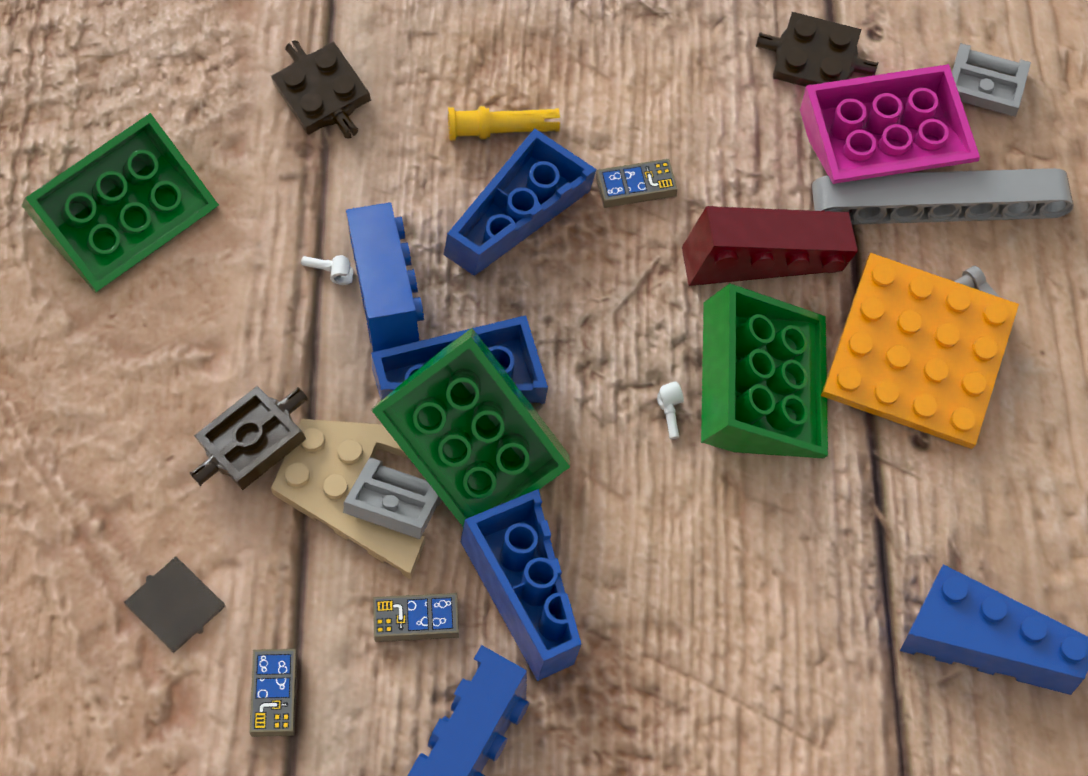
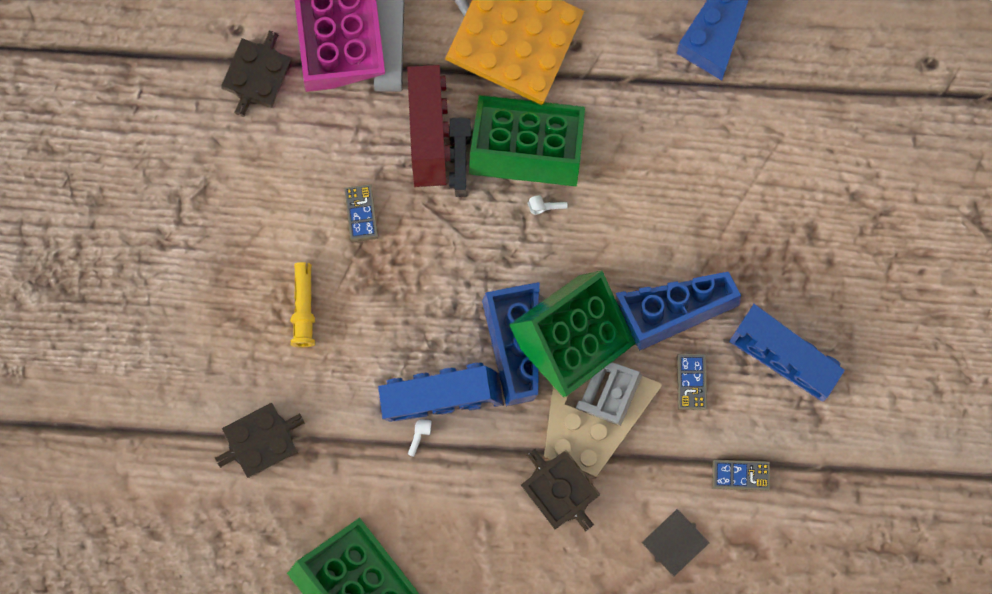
camera: 85 degrees left, 15 degrees up
blue wedge [444,128,597,276] -> none
none -> black plate [449,118,471,197]

